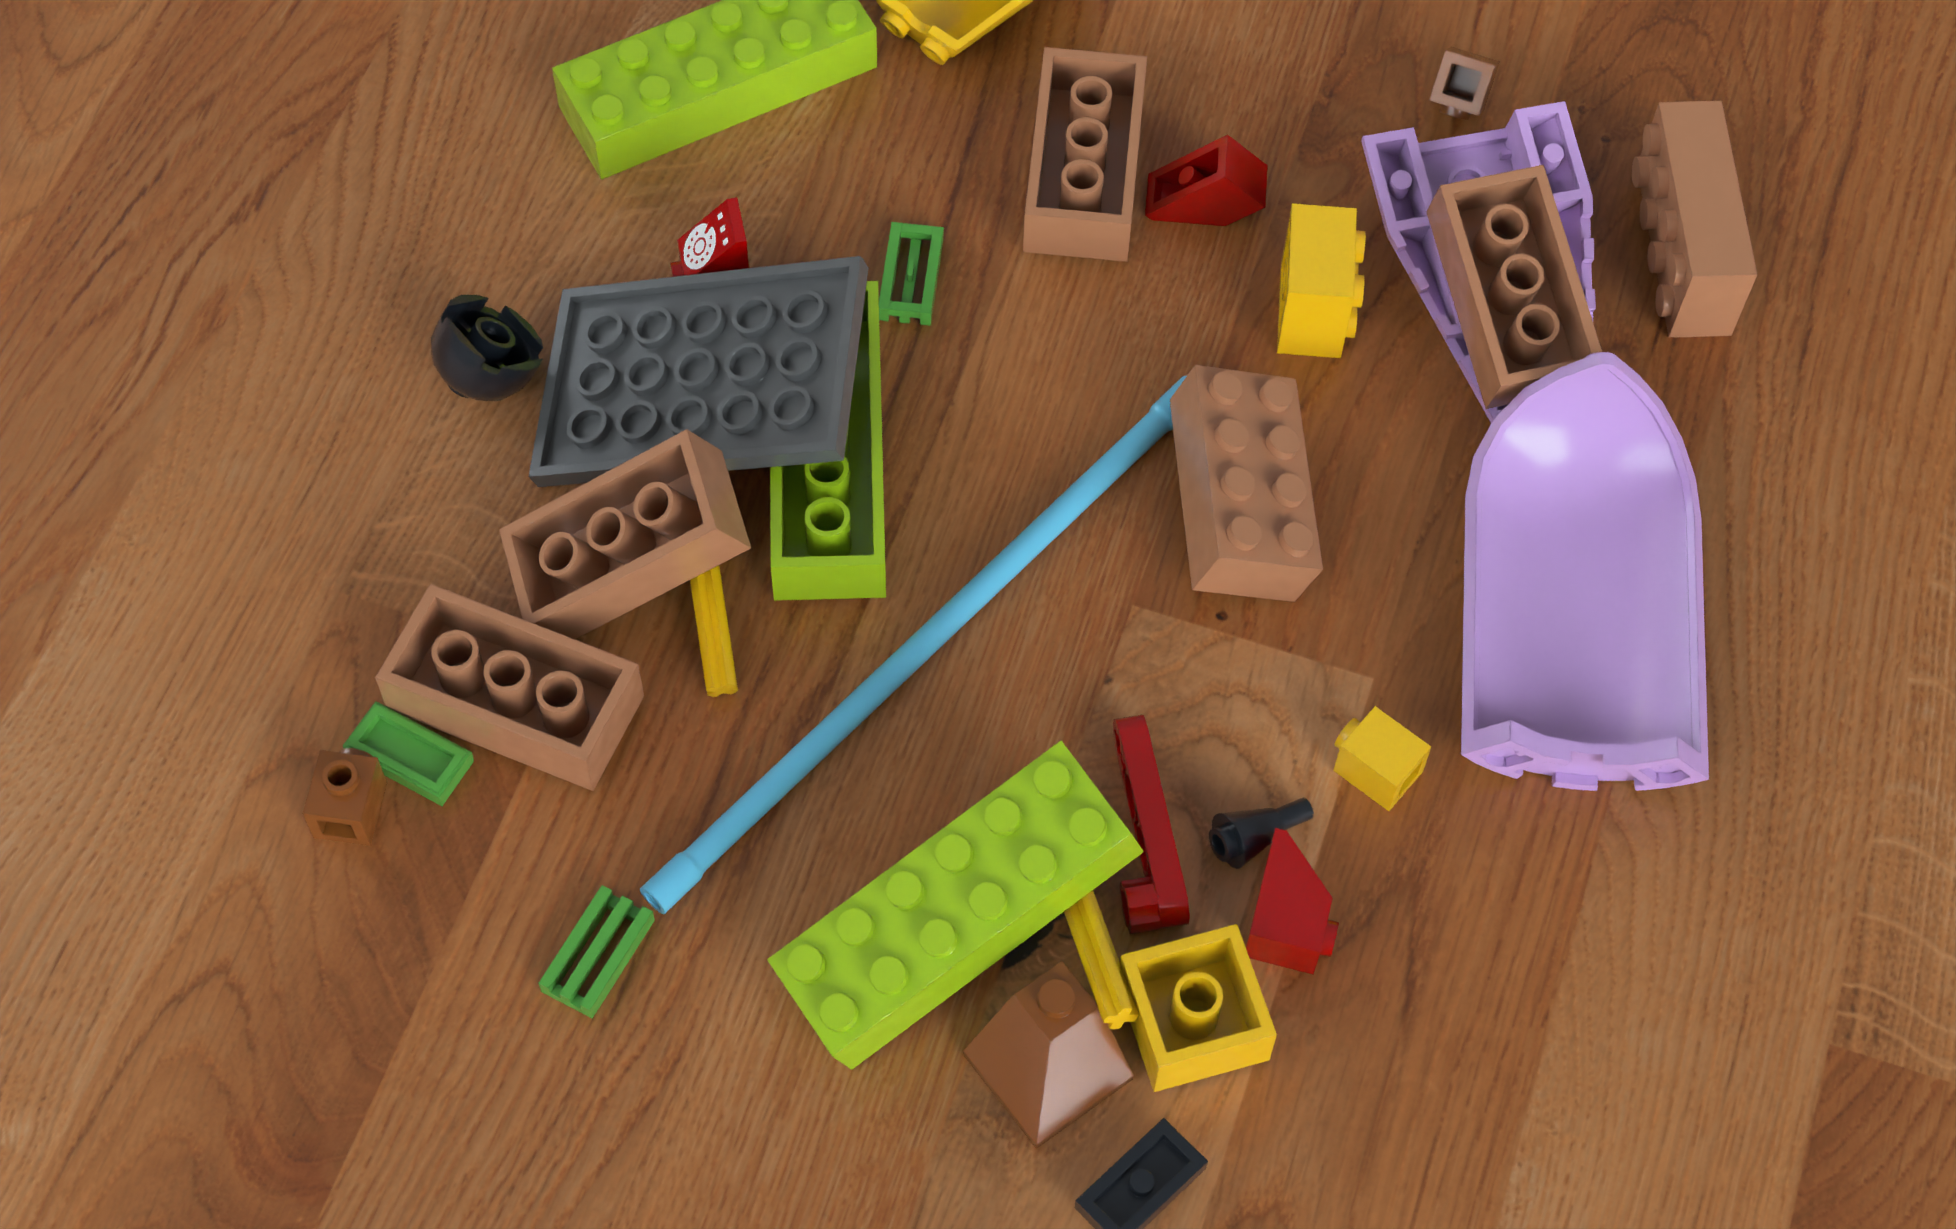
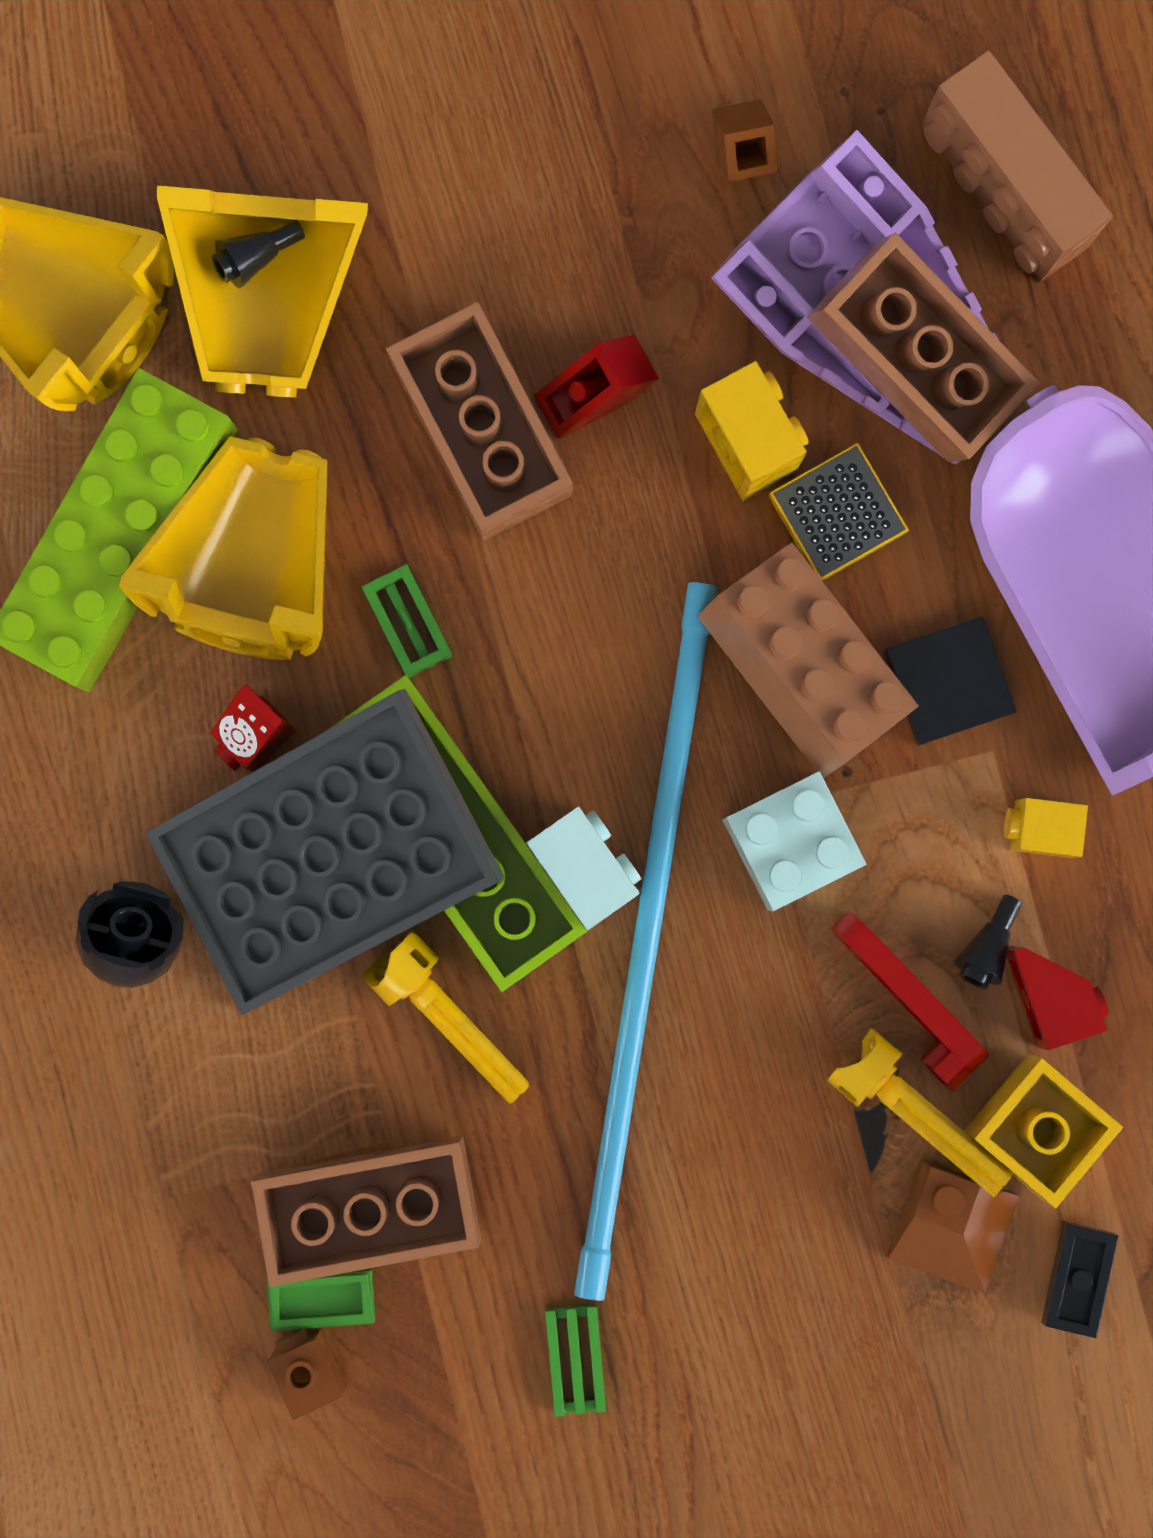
camera: 35 degrees left, 25 degrees up
nougat brick [499,429,751,639] -> none
lime brick [767,740,1144,1070] -> none
none -> yellow cone [118,436,328,660]
none -> light aqua brick [527,806,642,930]
none -> light aqua brick [722,771,867,911]
none -> tile [768,443,909,581]
none -> black tile [884,616,1016,746]

